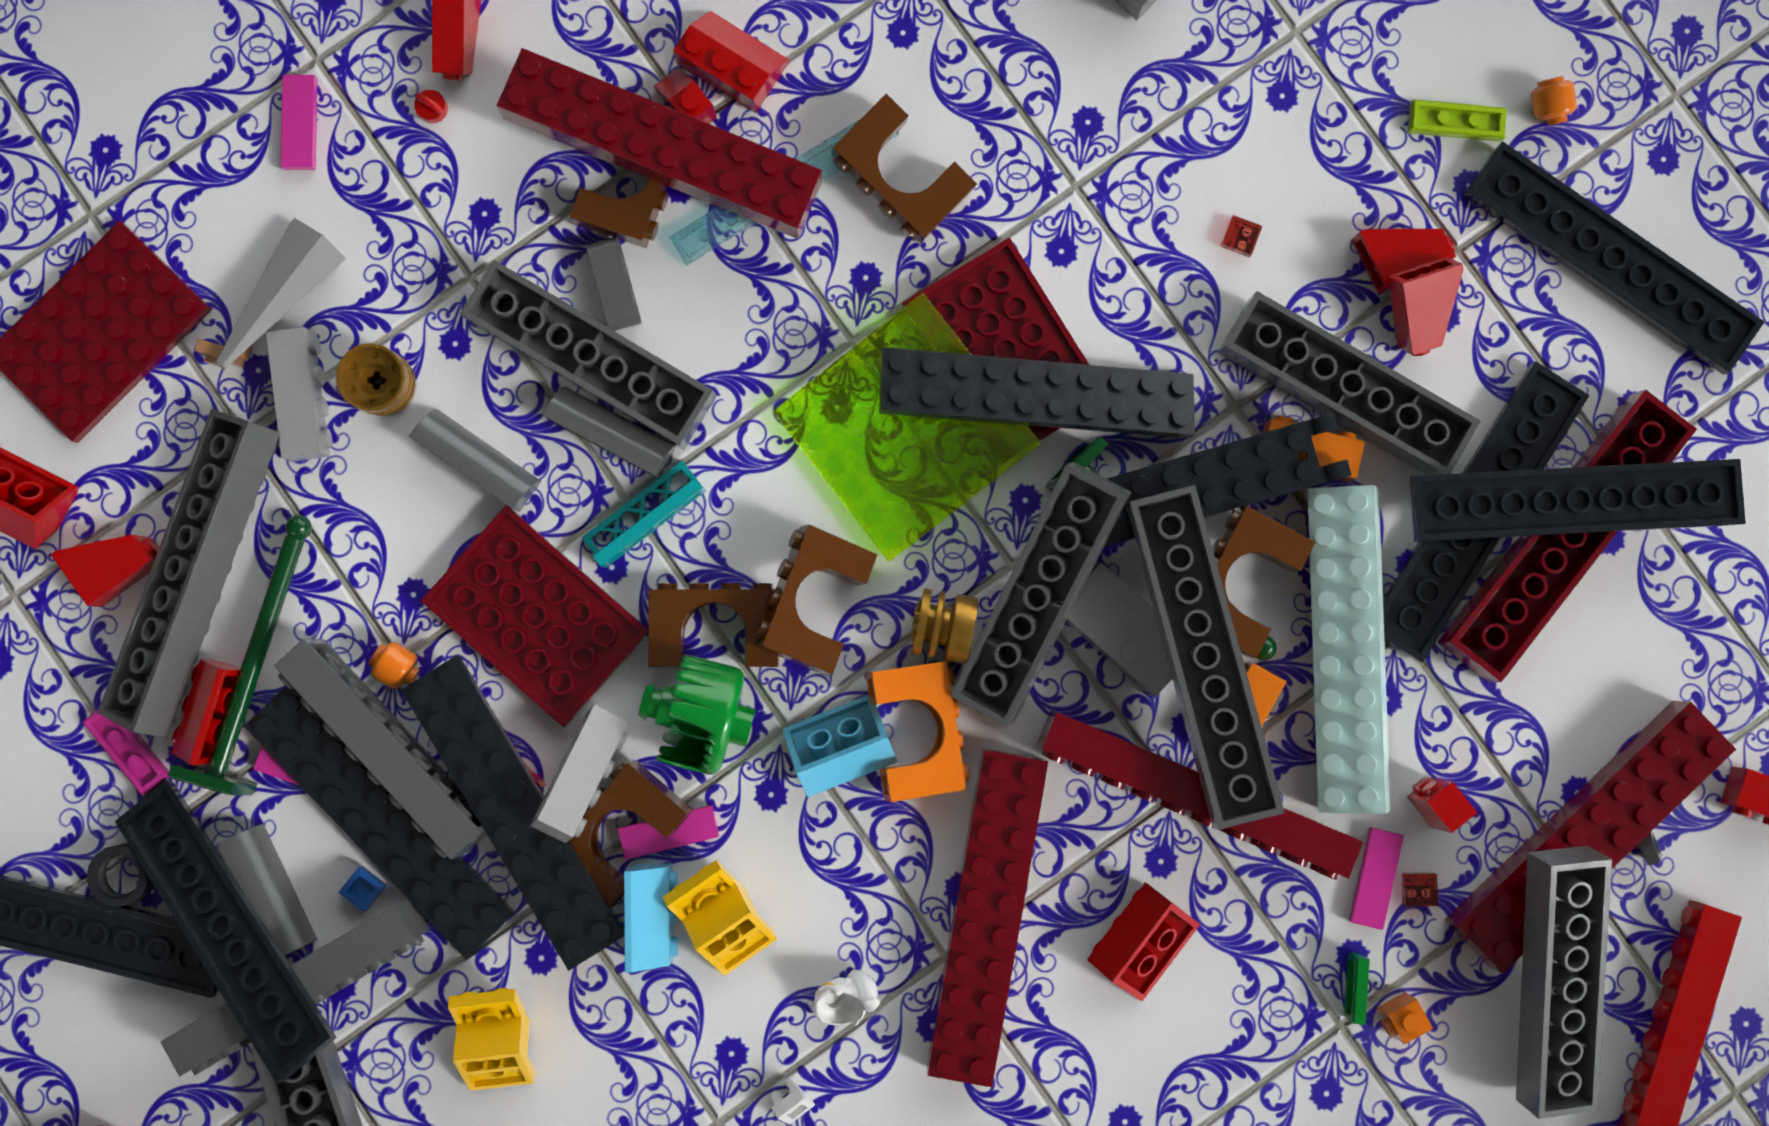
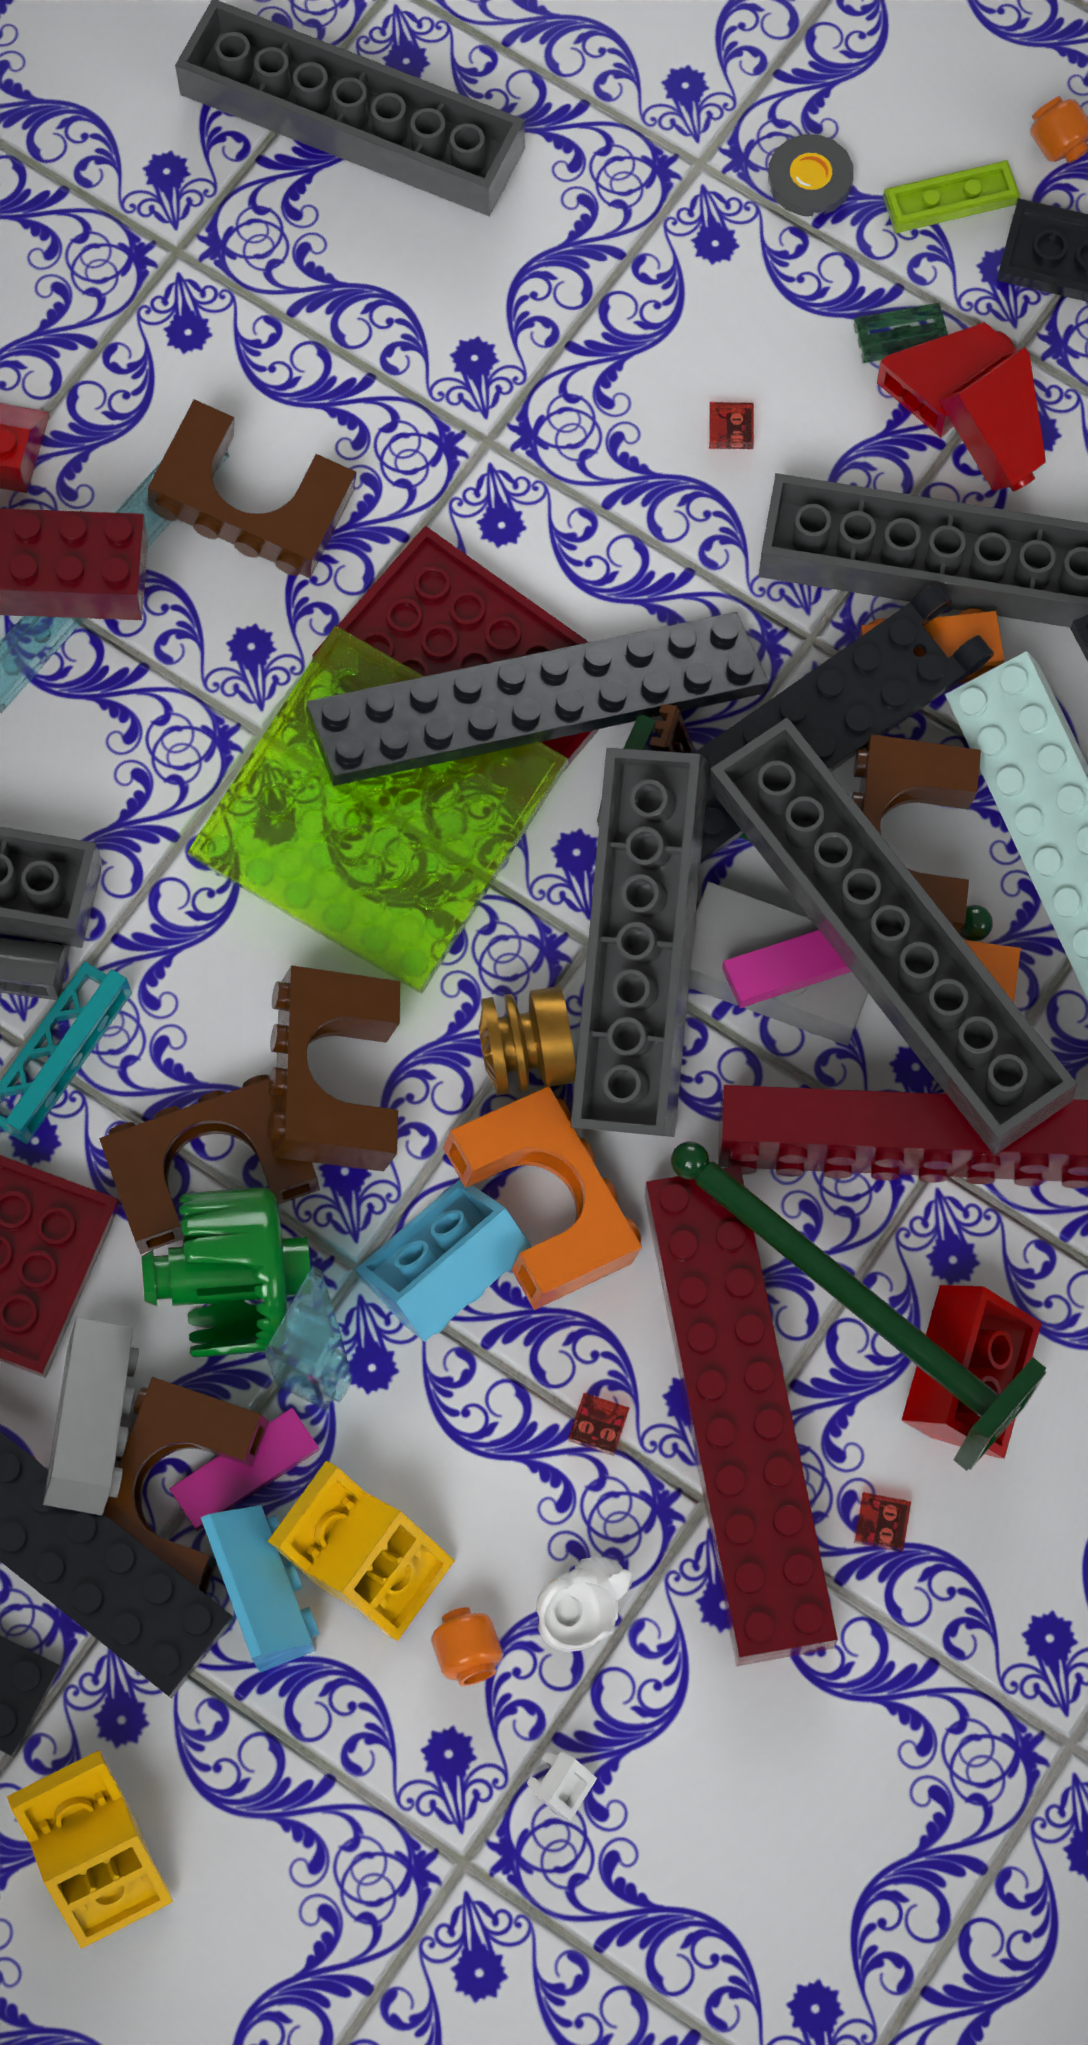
camera: 20 degrees left, 15 degrees down
none -> clear light blue slope [265,1266,352,1411]
none -> orange head [431,1607,503,1686]
none -> clear red tile [568,1393,630,1456]
none -> reddish brown tile [649,704,694,754]
none -> dark green piece [671,1141,1047,1471]
none -> dark pink tile [722,930,851,1008]
none -> dark grey tile [768,135,853,216]
none -> clear green tile [853,303,948,363]
none -> clear red tile [854,1492,911,1552]

